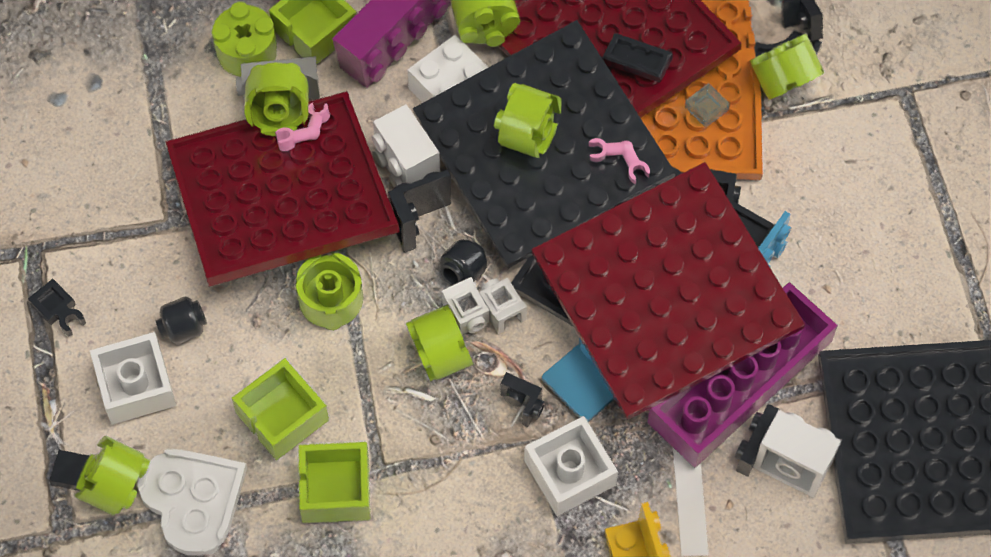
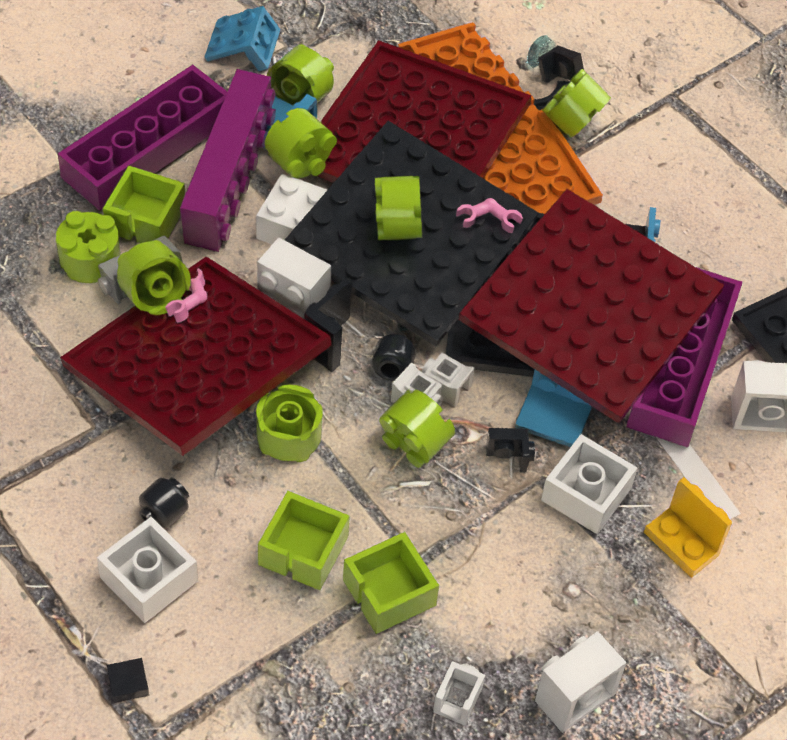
camera: 30 degrees left, 10 degrees down
black plate [28,278,86,336] -> none
lime brick [75,436,150,515] -> none
white plate [138,449,247,556] -> none
black plate [602,33,673,83] -> none
clear light blue tile [685,83,730,127] -> none
black plate [734,404,780,477] -> none

